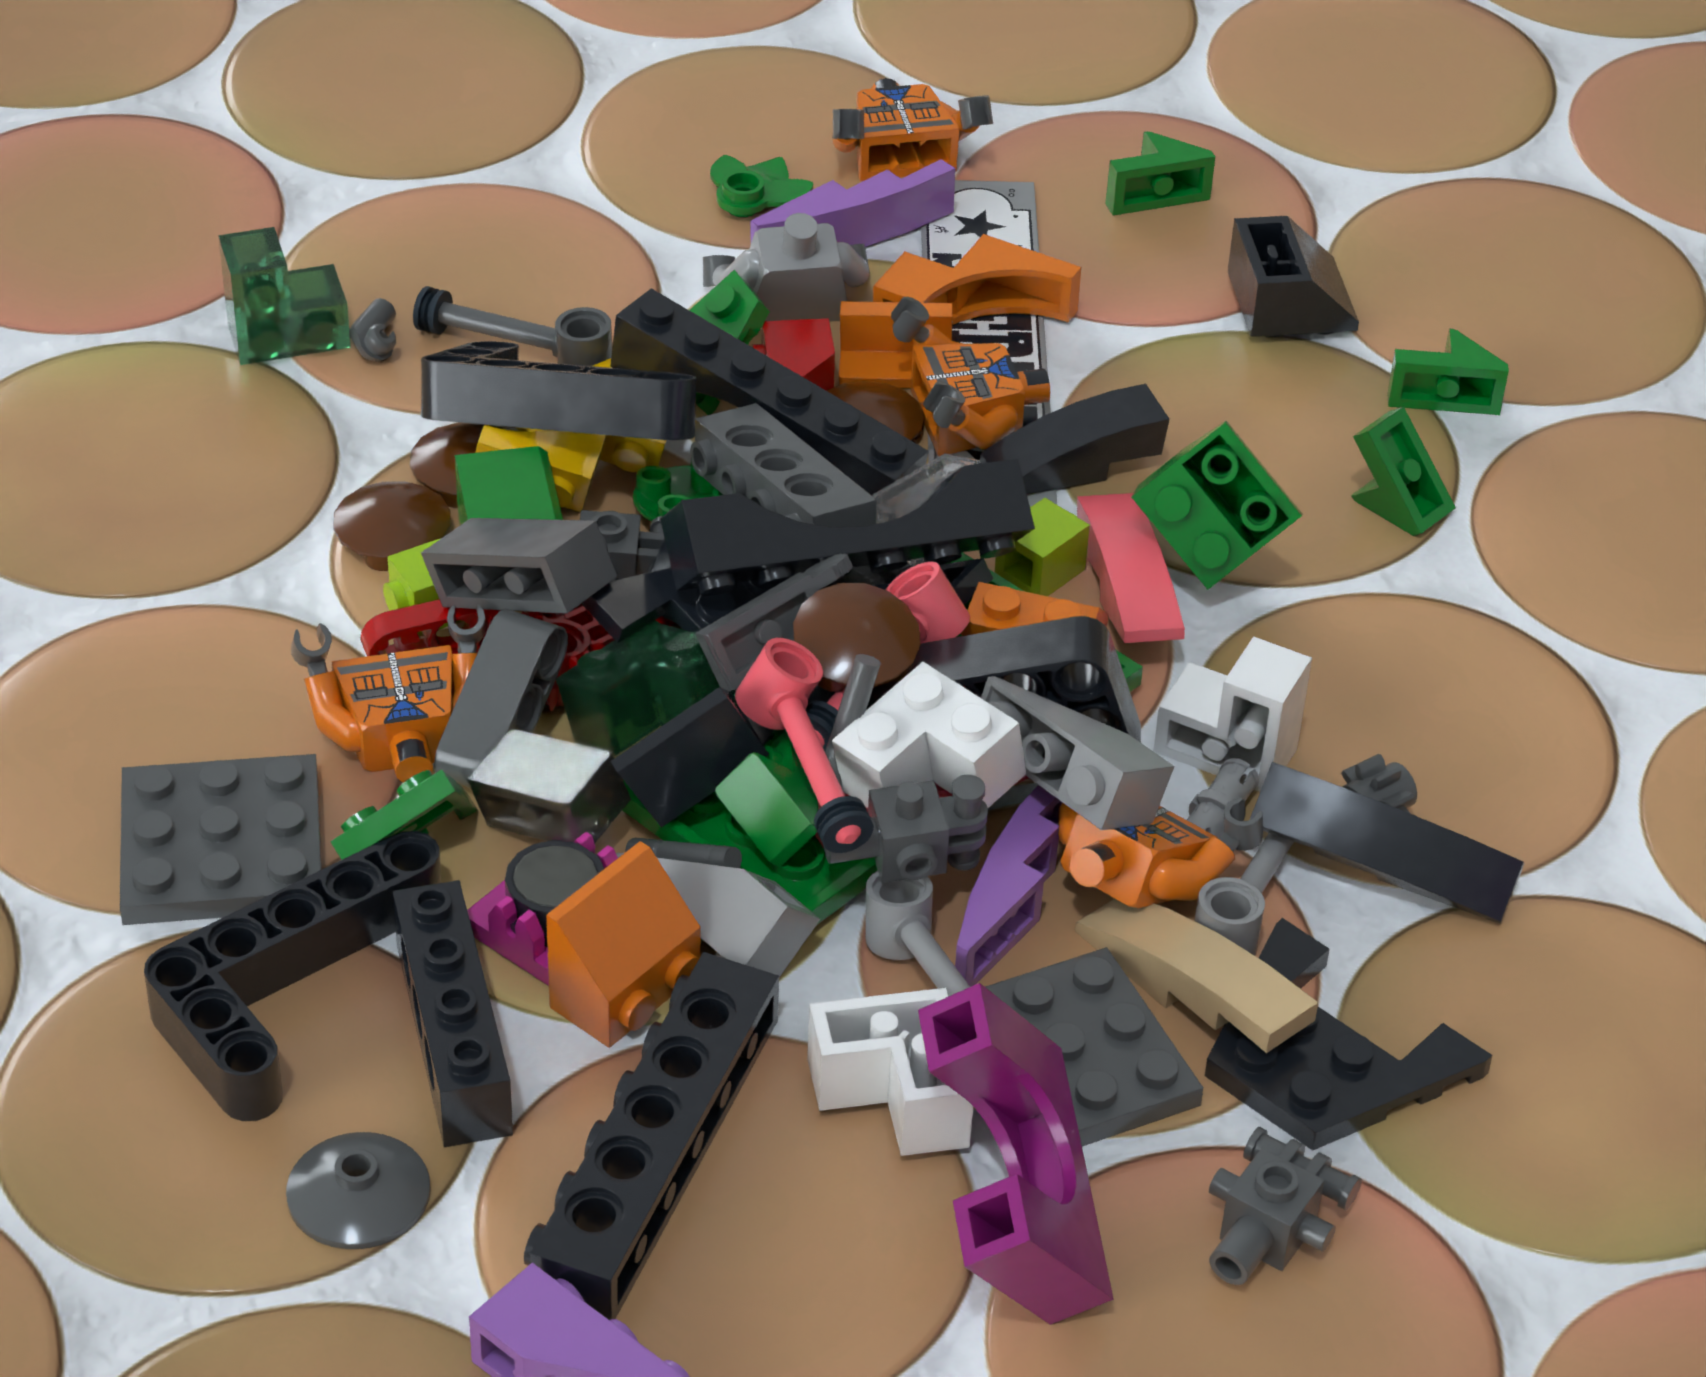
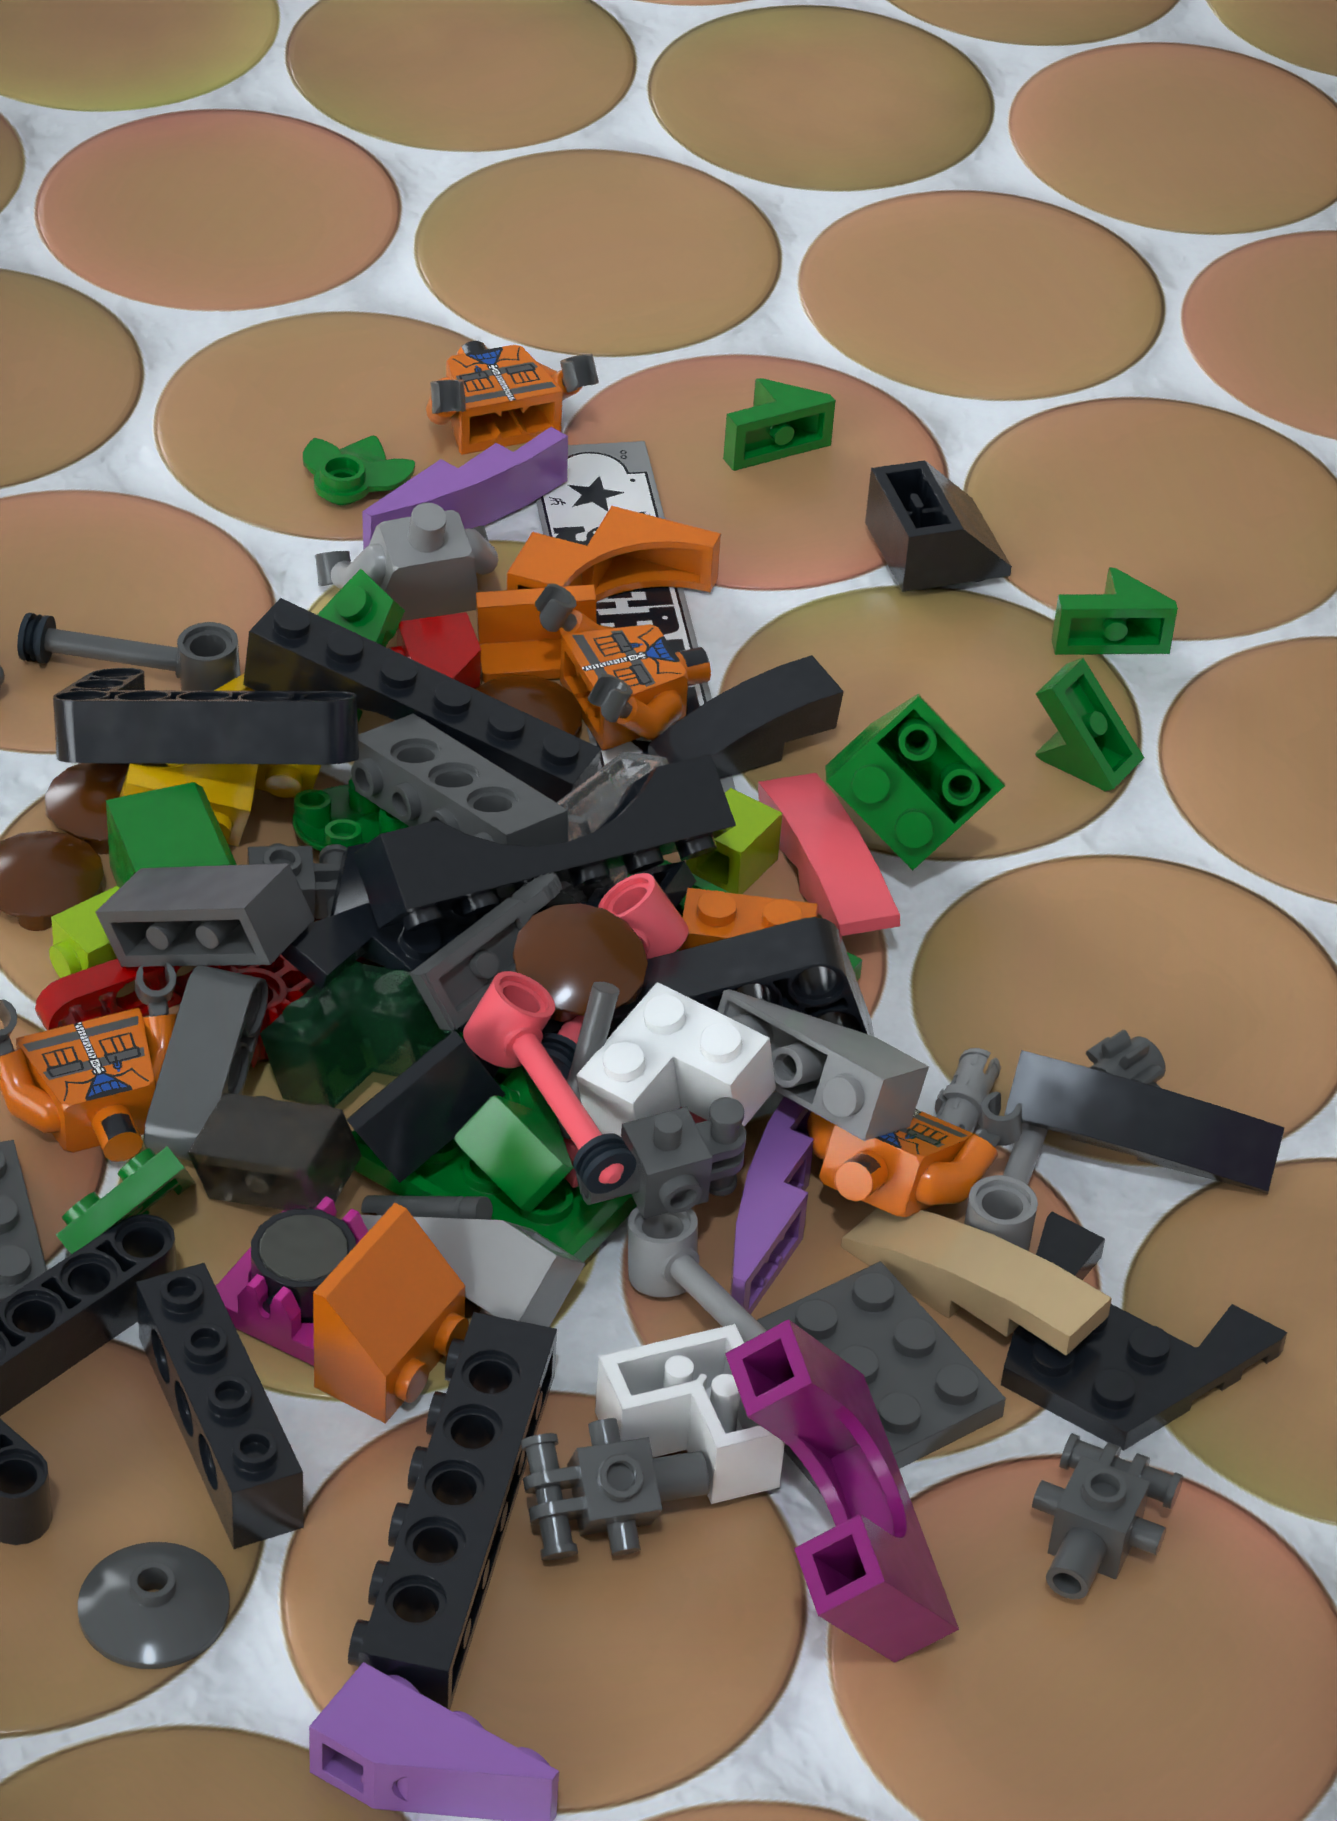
camera: 10 degrees left, 0 degrees up
white brick [1153,636,1312,792] -> none
none -> dark grey piece [521,1418,709,1560]

